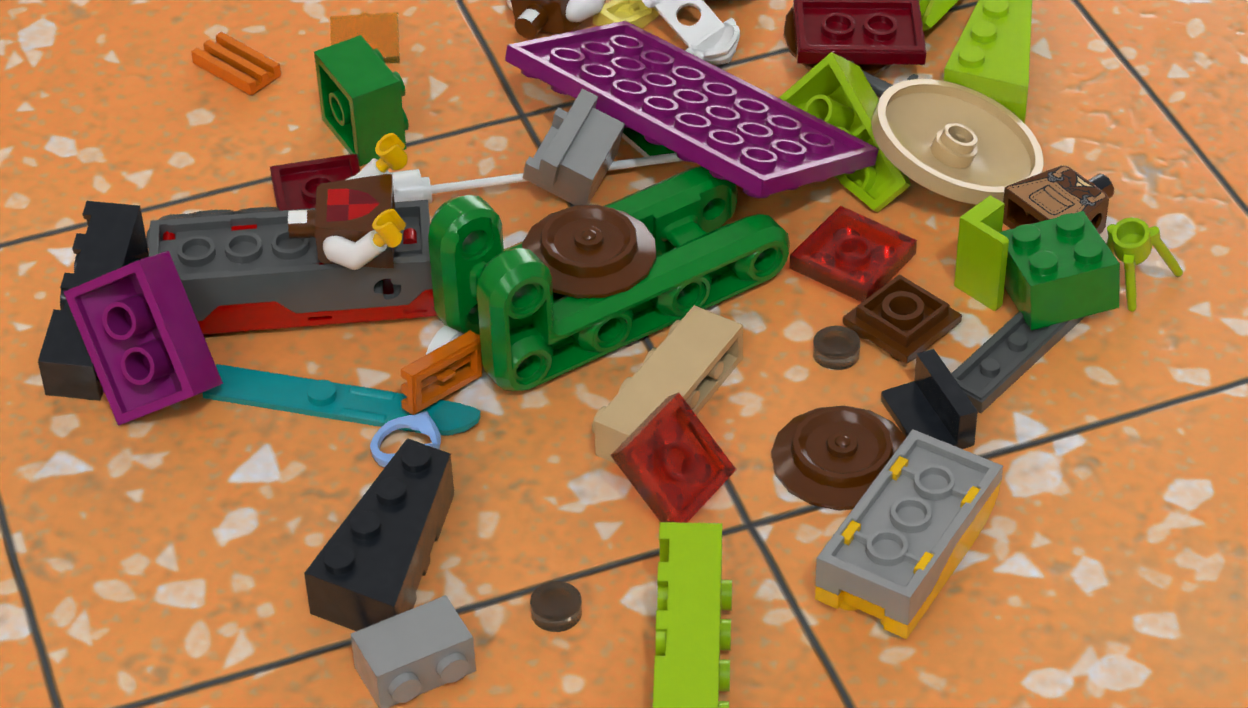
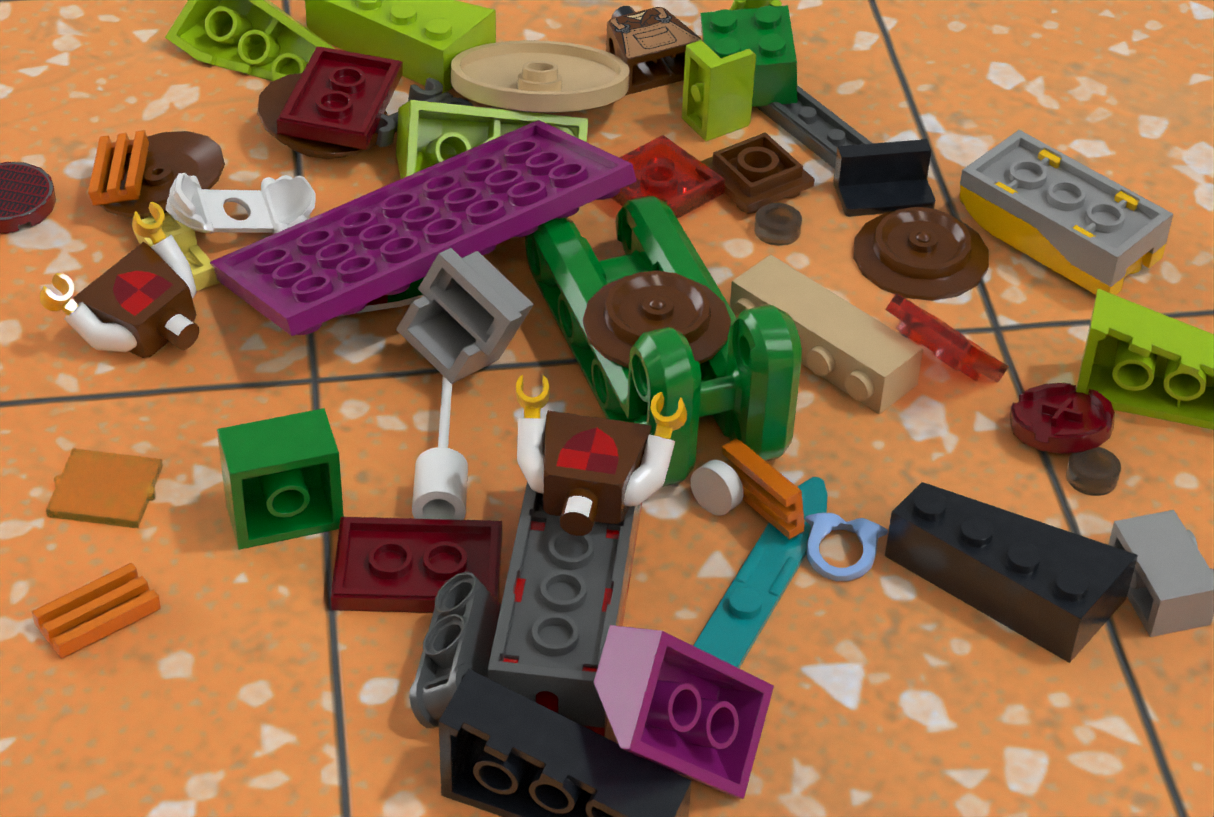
camera: 80 degrees left, 0 degrees up
none -> dark red tile [1010,383,1115,454]

